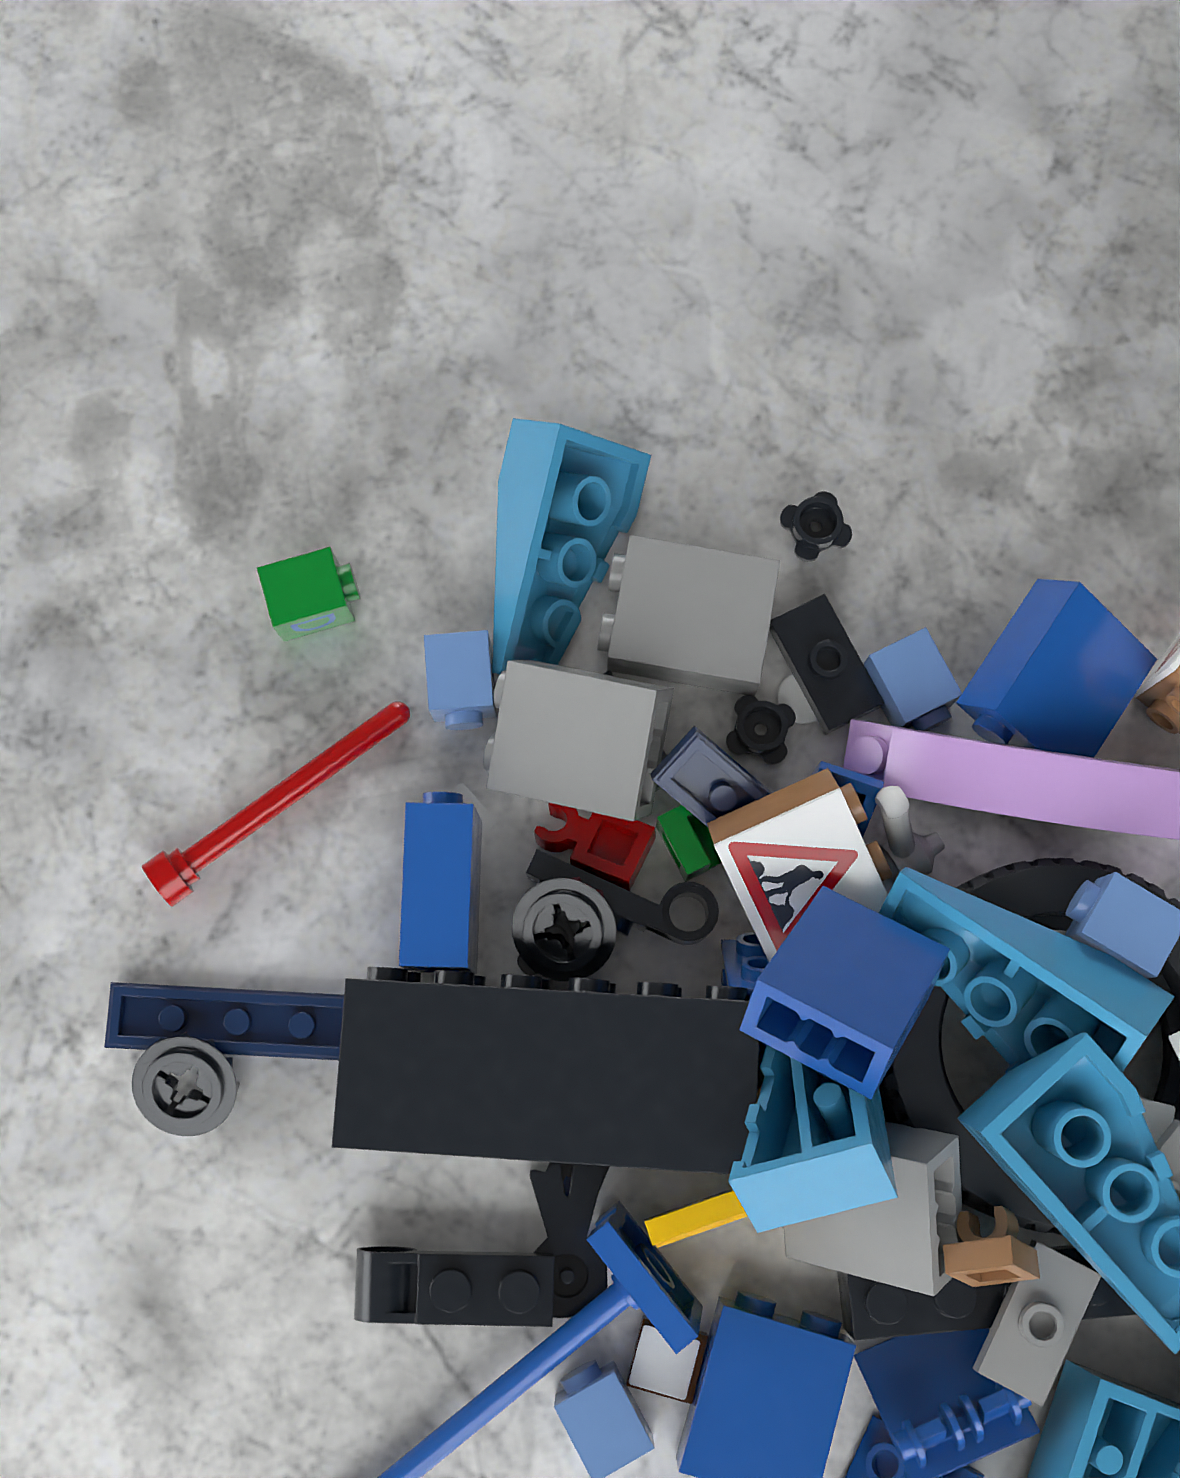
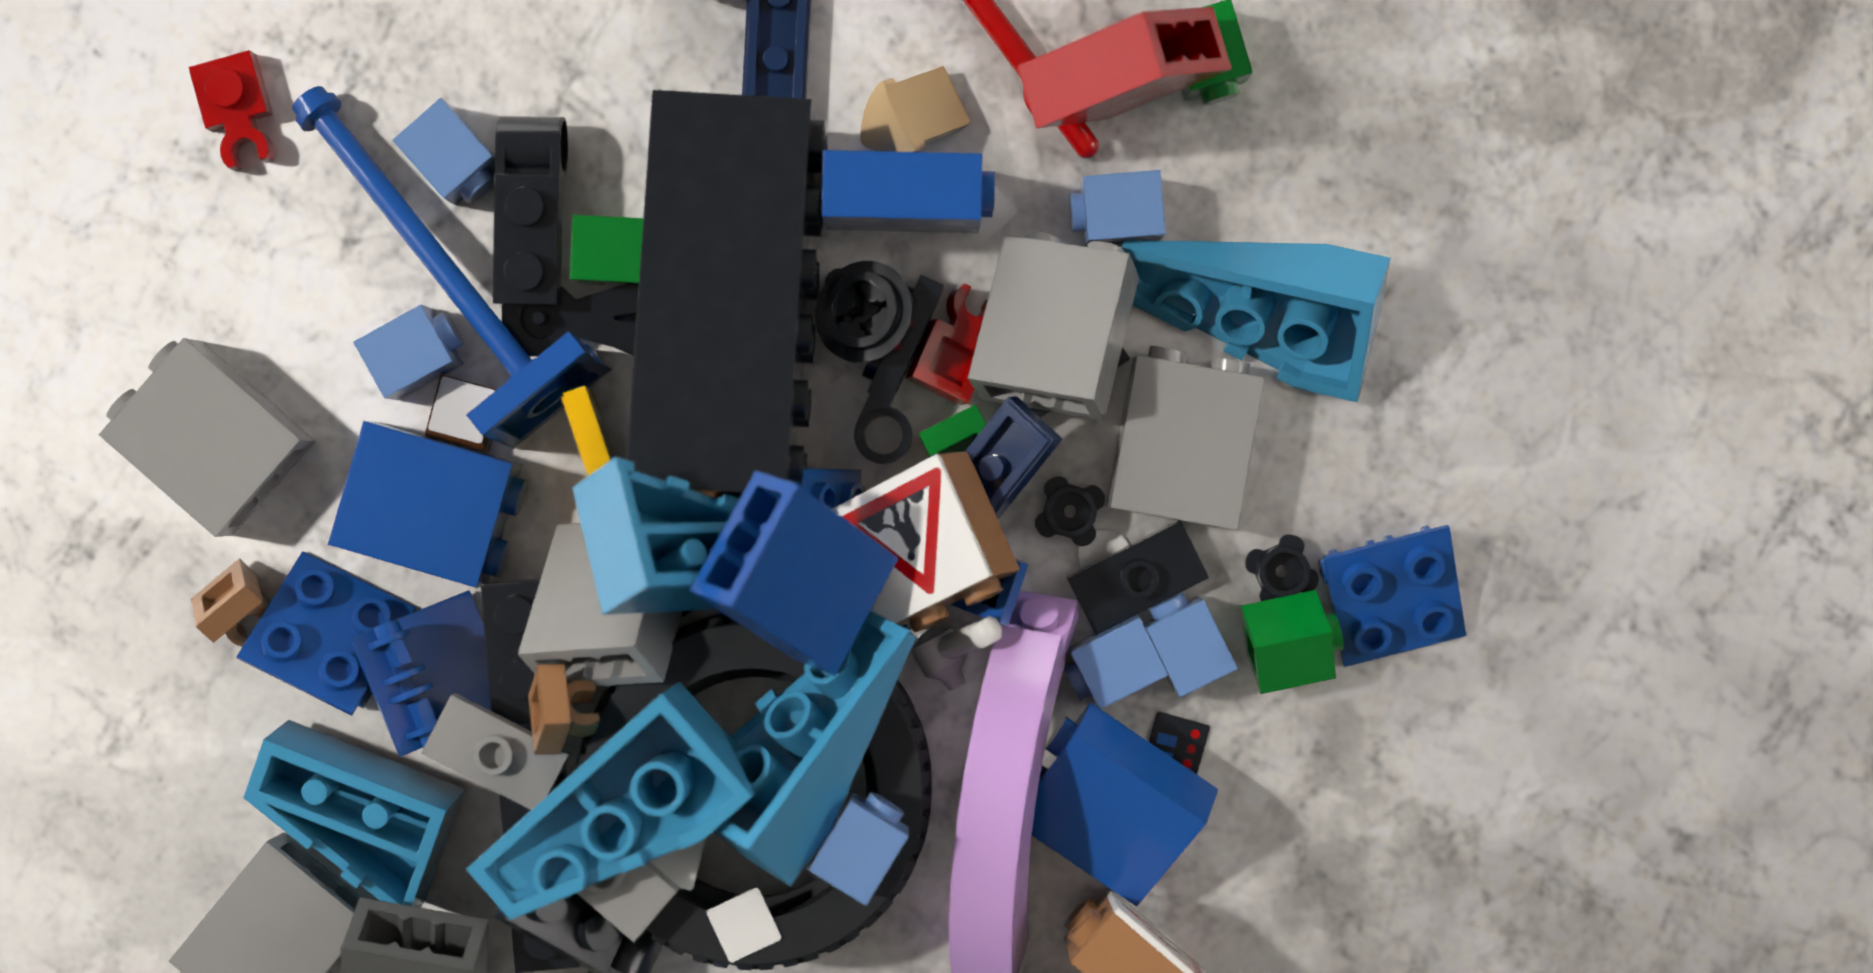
camera: 90 degrees right, 10 degrees up
none -> medium blue brick [392,97,495,205]
none -> green panel [569,215,643,285]
none -> tan tile [860,66,971,152]
none -> brick [1017,7,1232,129]
none -> medium blue brick [1143,592,1238,698]
none -> black sticker [1149,712,1210,774]
none -> green brick [1241,590,1344,694]
none -> blue hinge [1318,524,1466,667]

